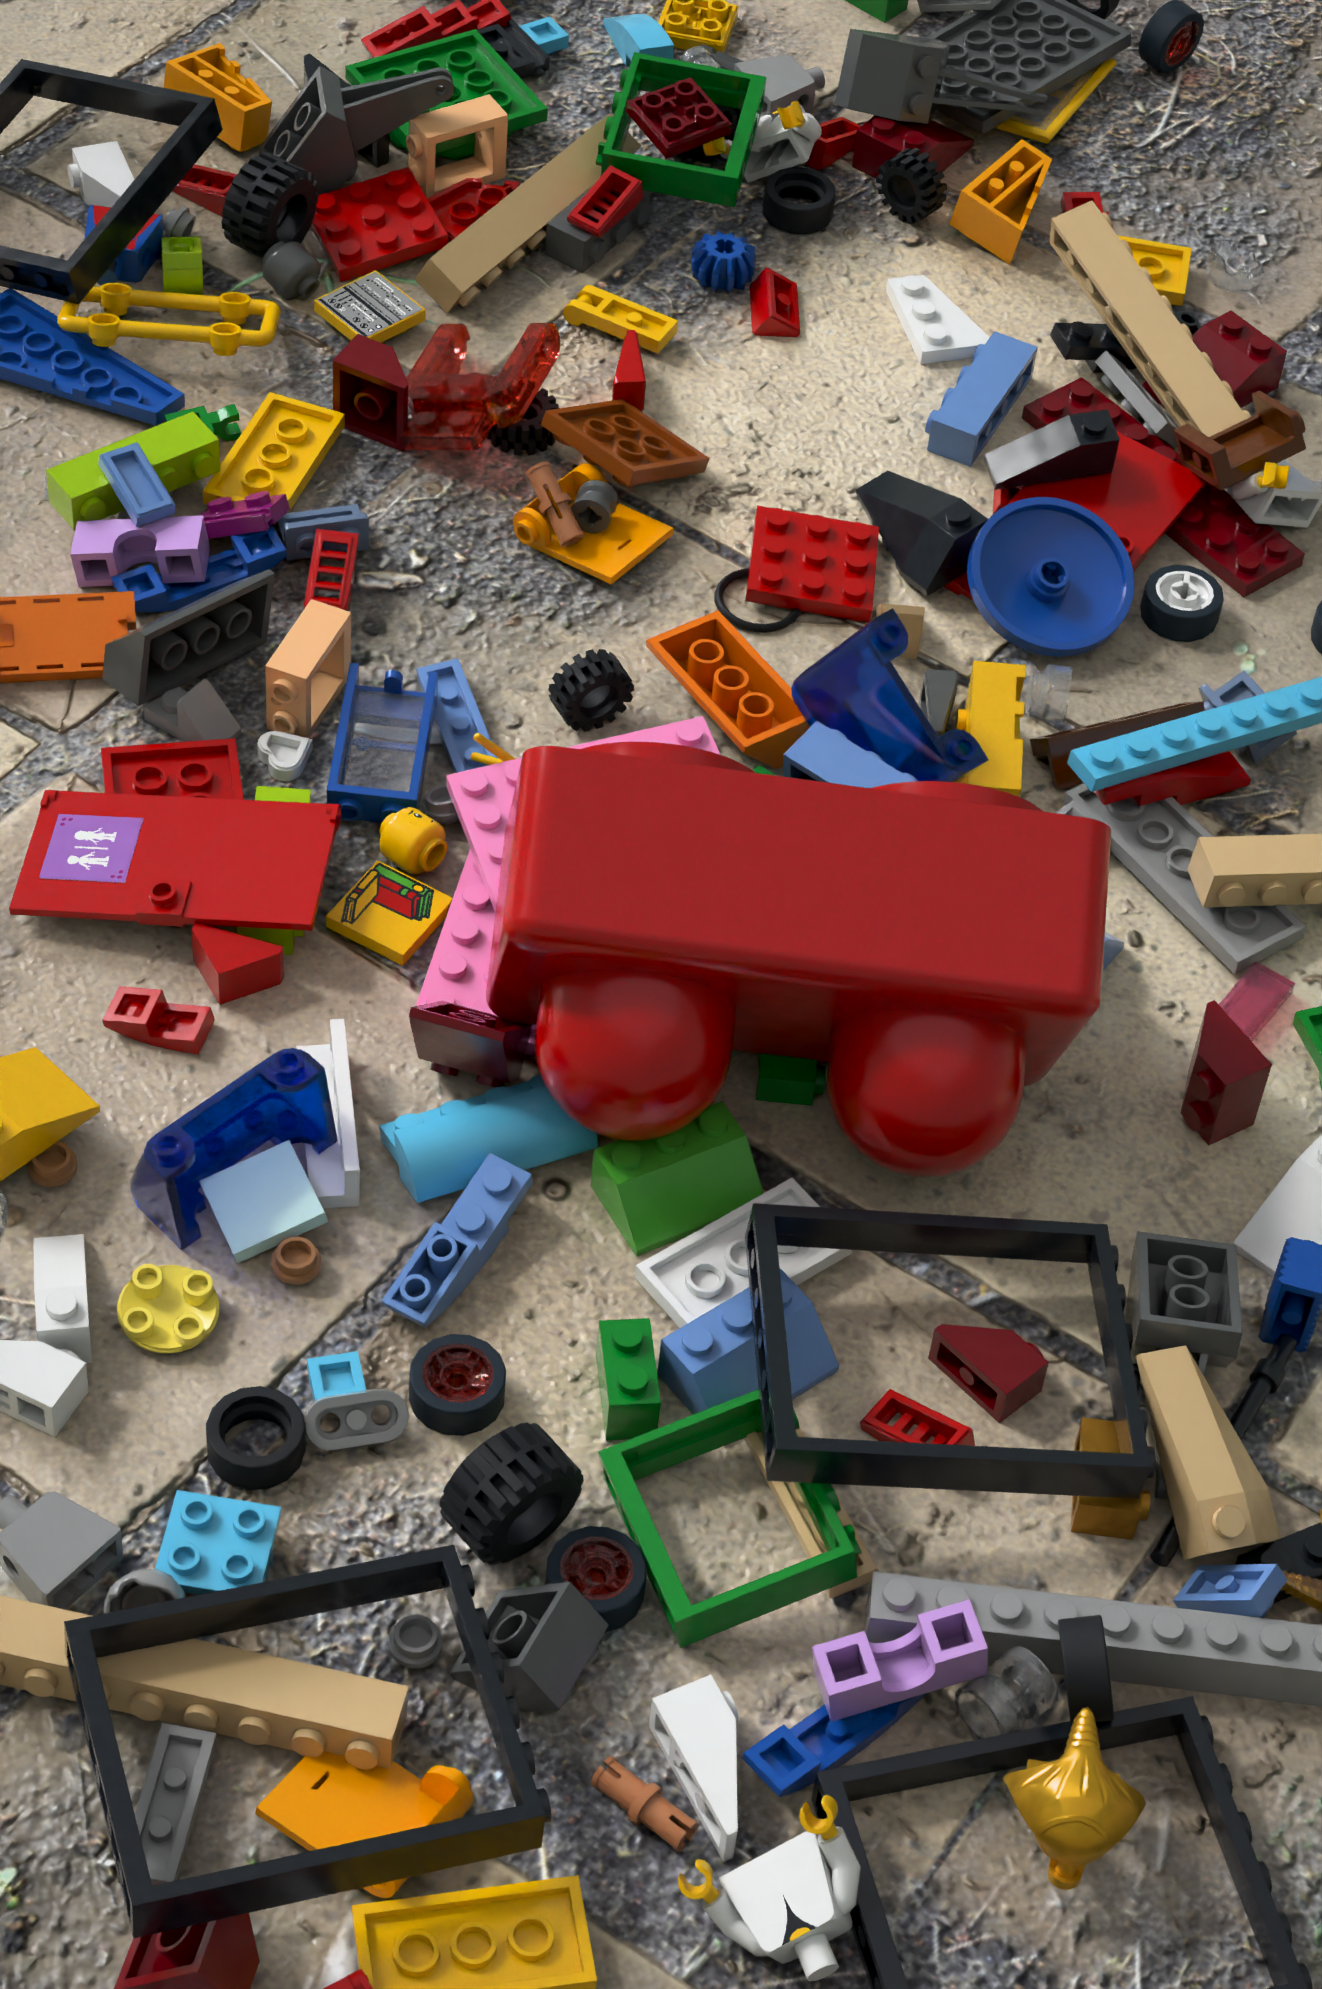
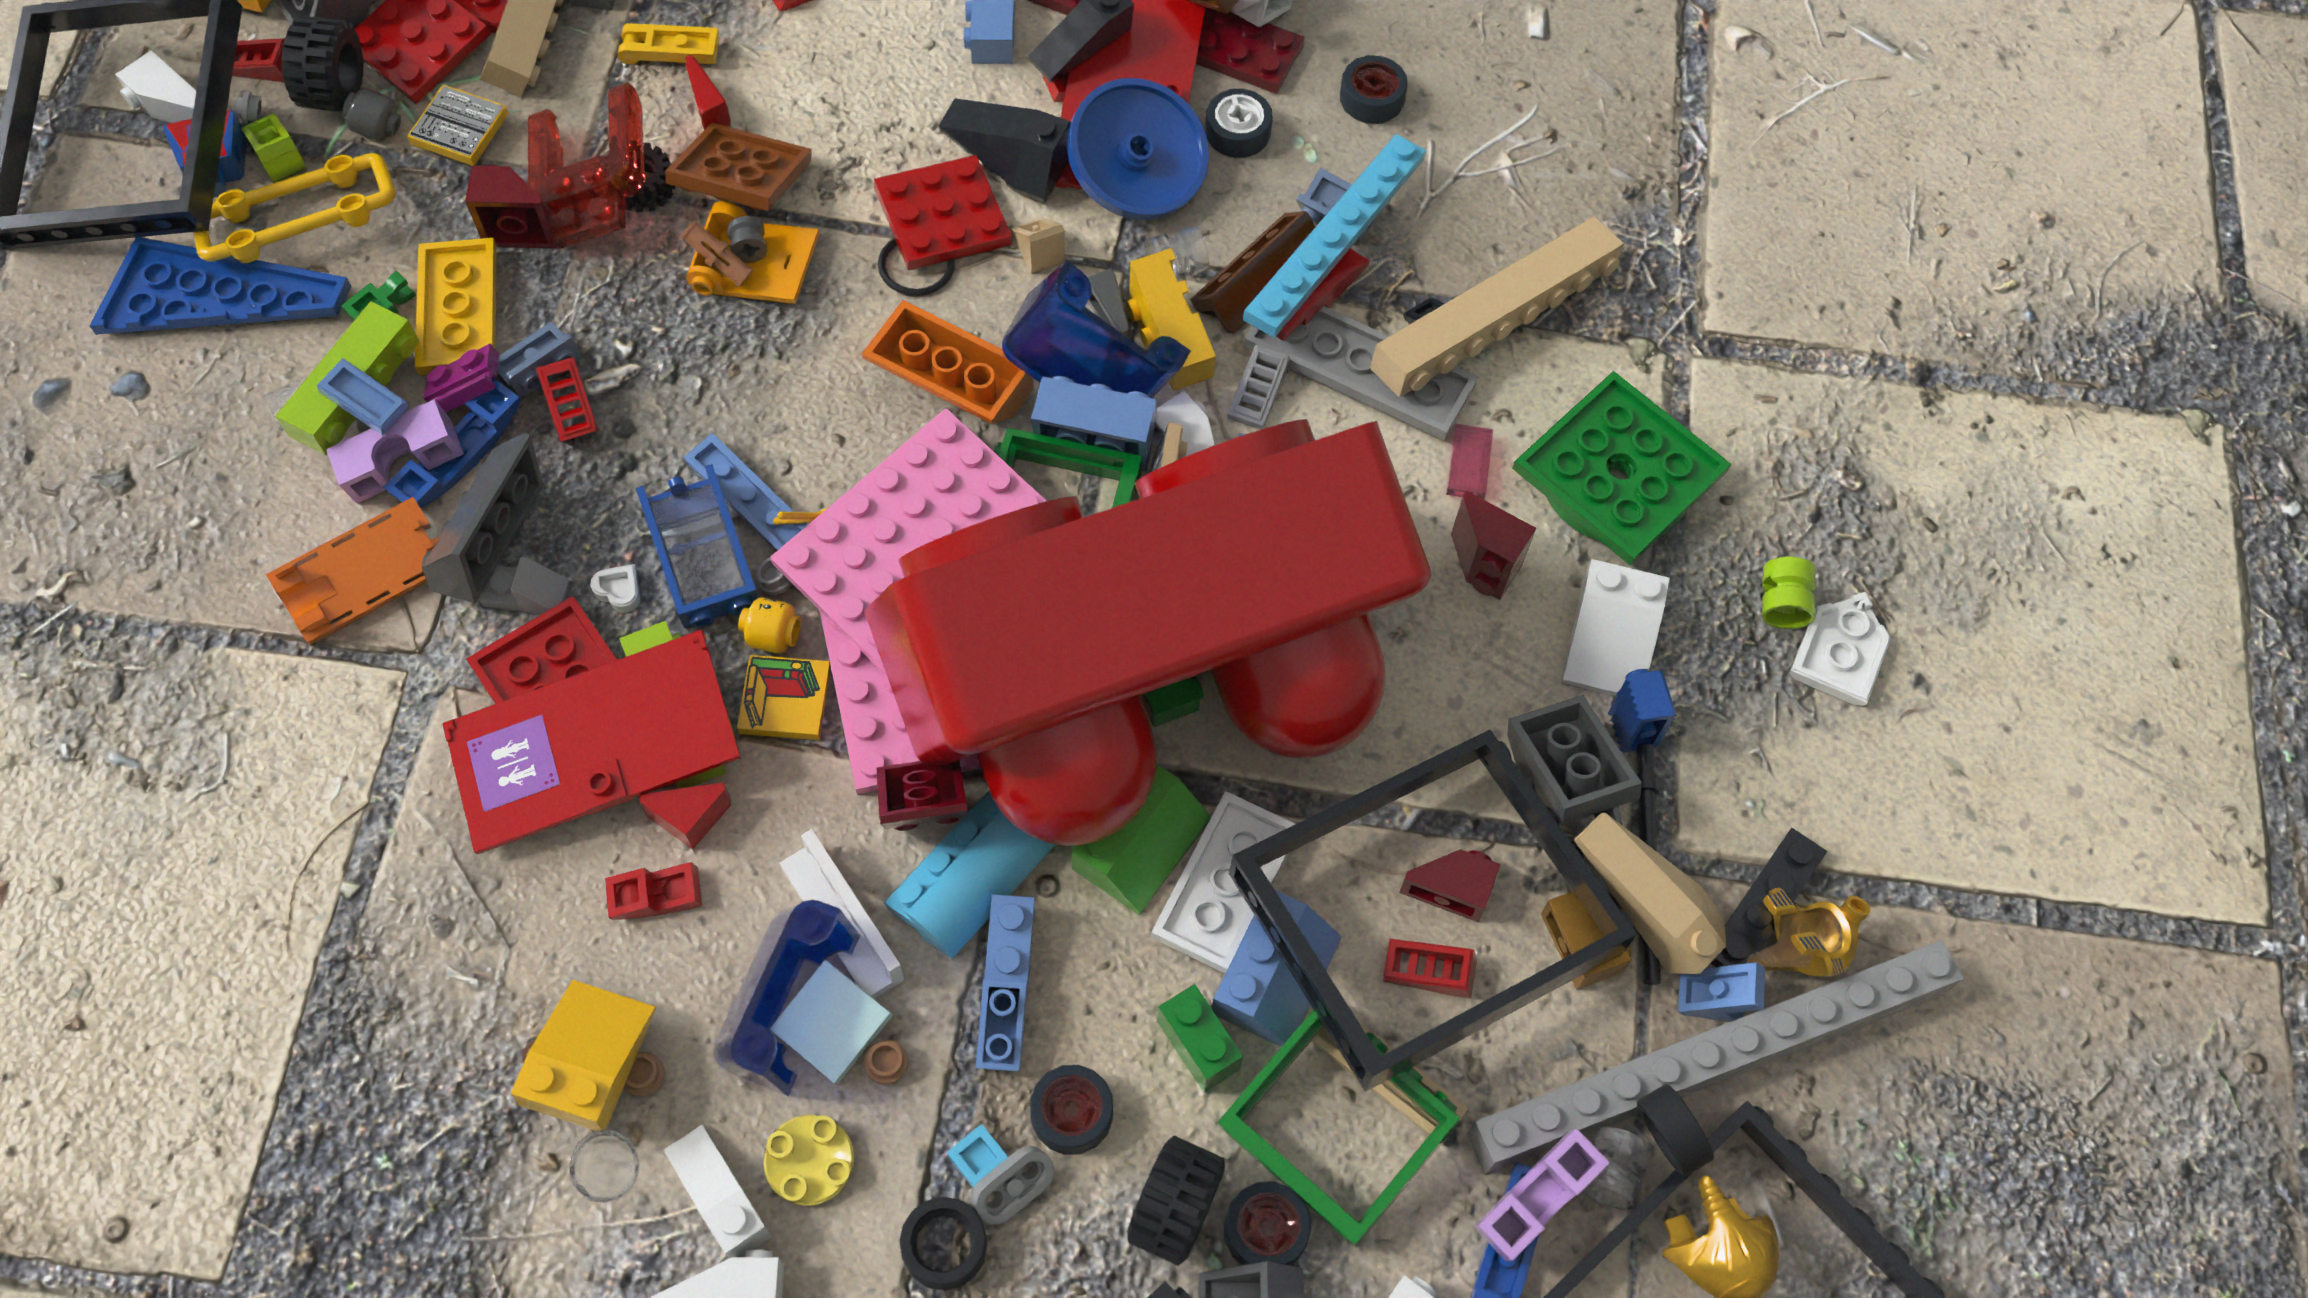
camera: 25 degrees left, 15 degrees up
light nougat window [265,599,351,738] -> none
black tyre [548,649,634,732] -> none

